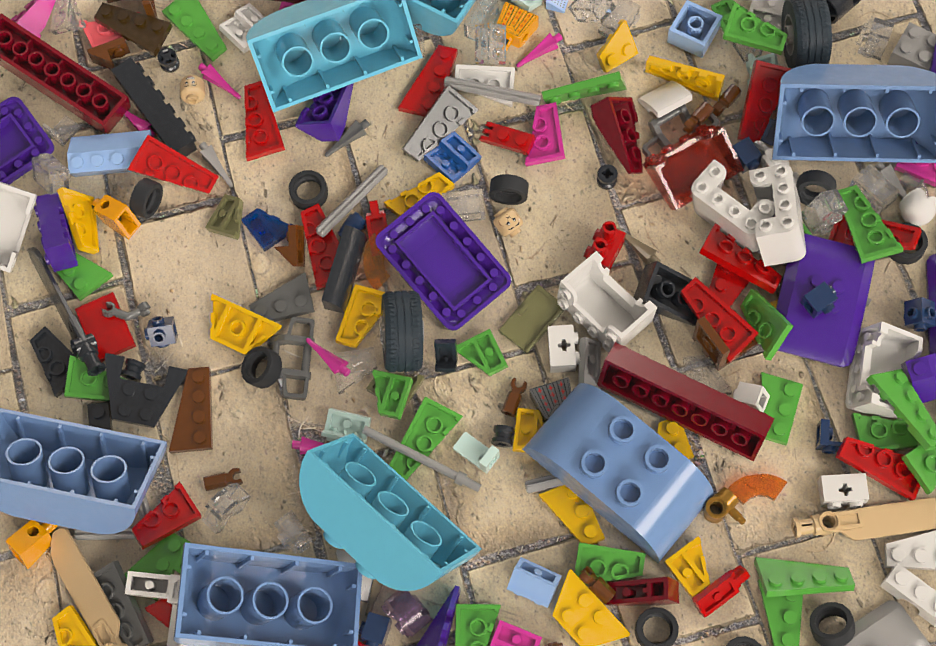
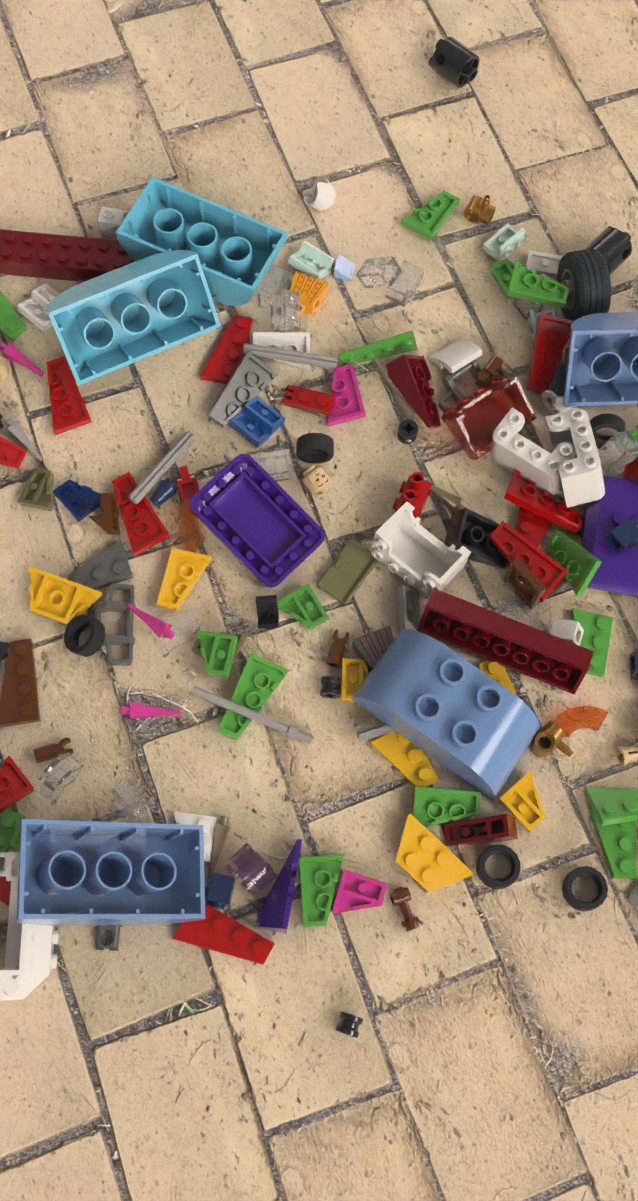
camera: 15 degrees left, 0 degrees up
black tyre [289,170,328,210] -> none
dark purple wedge [295,83,354,142] -> none
medium azure brick [299,433,482,591] -> none
black brick [321,225,367,314] -> none
light aqua bracket [321,408,372,443] -> none
dark grey piece [325,119,370,157] -> none
black wheel [380,290,424,372] -> none
yellow wing [383,172,455,217] -> none
light aqua bracket [453,432,500,474] -> none
light blue brick [507,557,562,608] -> none
dark pink piece [516,33,563,67] -> none
white brick [548,325,580,373] -> none
reddish brown bar [578,566,616,604] -> none
yellow wing [596,19,638,73] -> none
yellow wing [645,55,725,102] -> none
light blue brick [667,0,722,58] -> none
red hinge [692,565,750,618] -> none
reddish brown bar [713,84,742,117] -> none
dark blue brick [729,137,762,174] -> none

